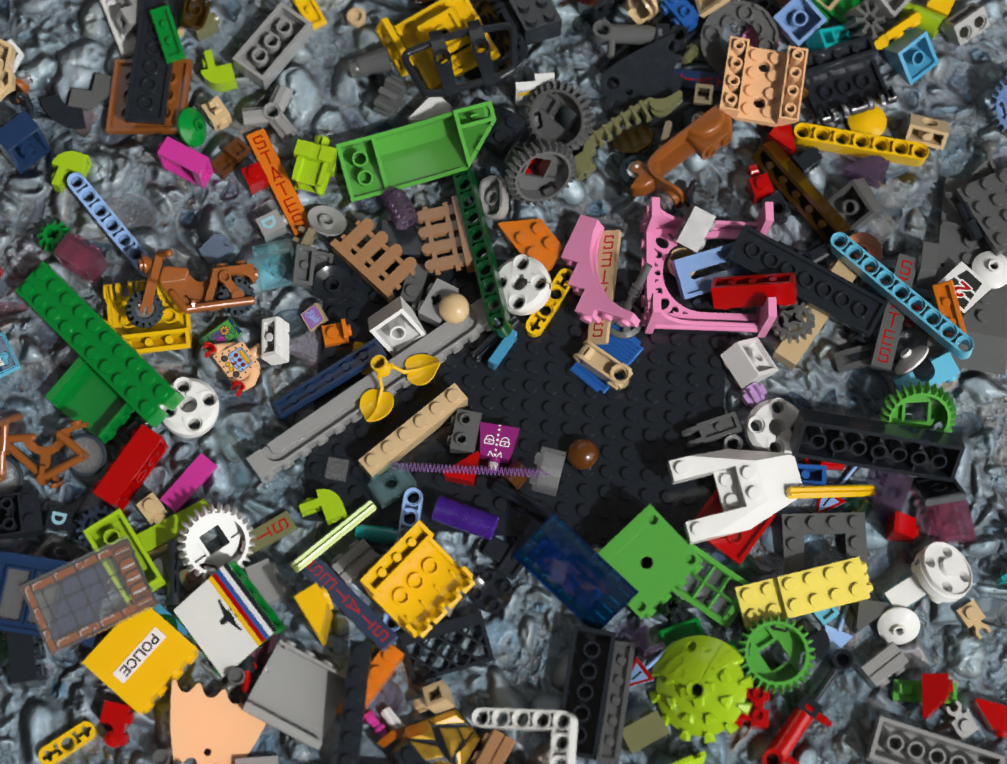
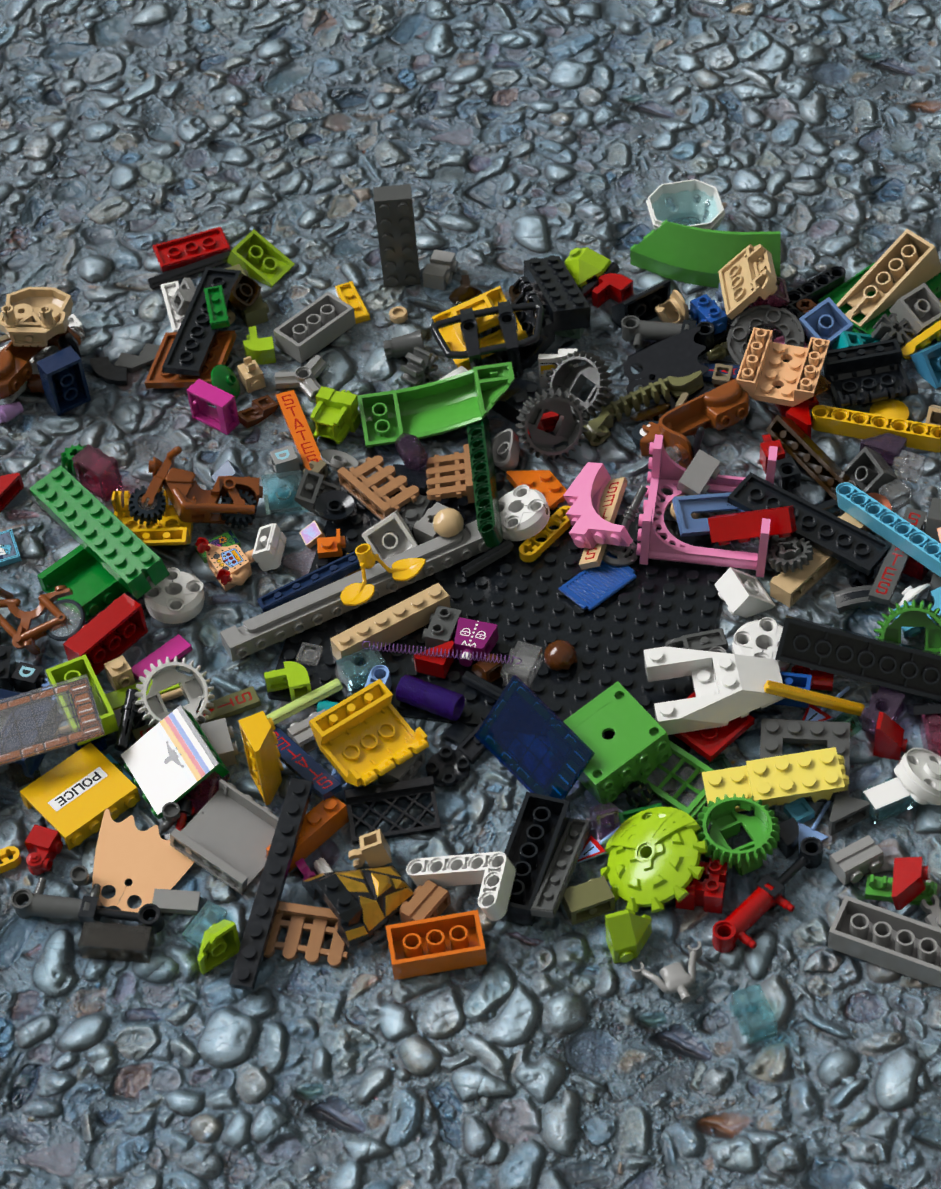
camera: 15 degrees right, 25 degrees down
lime brick [51,151,92,193] -> none
light blue beam [67,172,151,280] -> none
red brick [241,161,270,195] -> none
yellow plate [375,17,415,77] -> none
dark azure tile [488,329,517,370] -> none
tan piece [573,340,633,391] -> none
lavender gear [741,382,768,409] -> none
black brick [791,146,823,175] -> none
white dish [877,607,920,645] -> none

